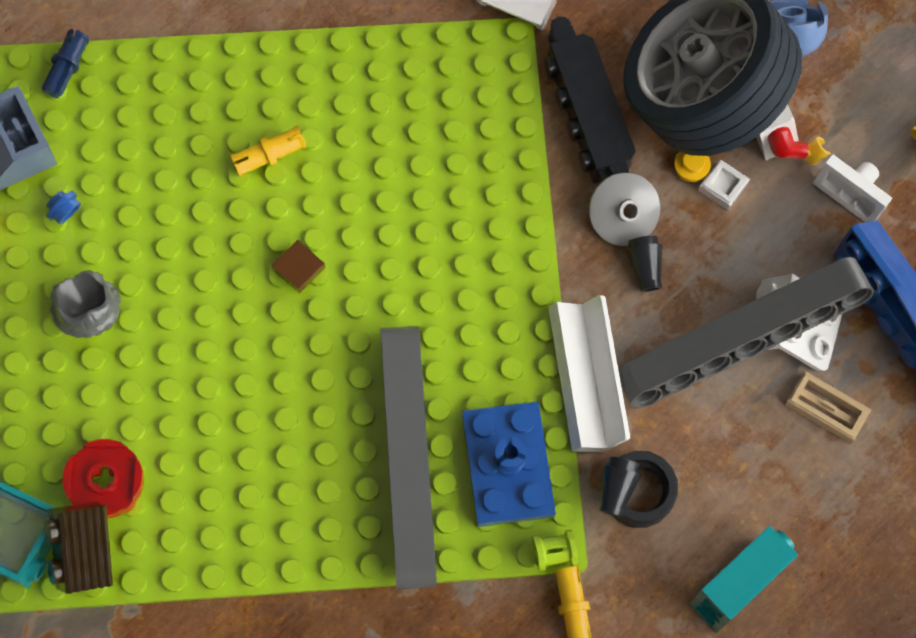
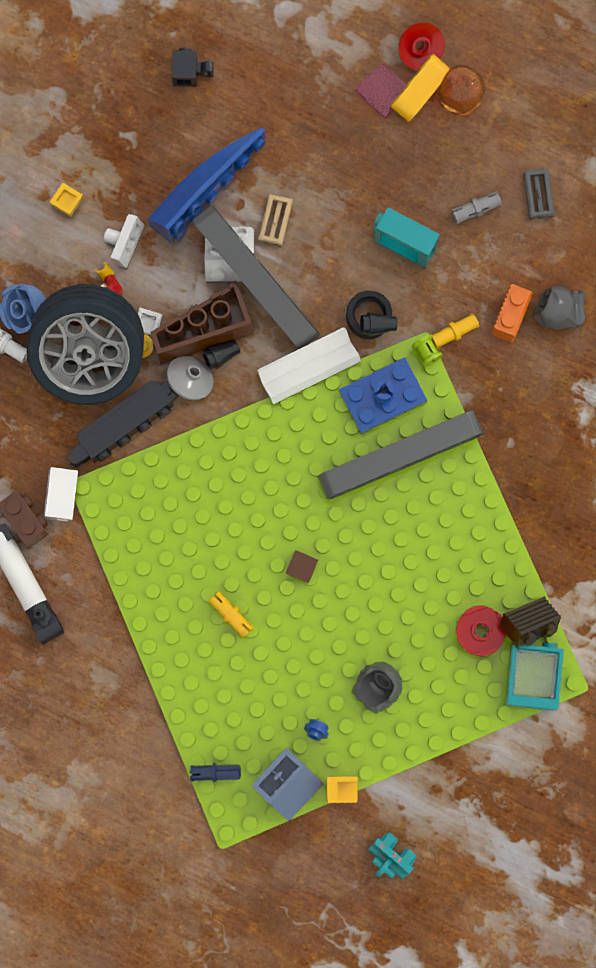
camera: 105 degrees left, 10 degrees up
none -> reddish brown wedge [150,280,253,364]

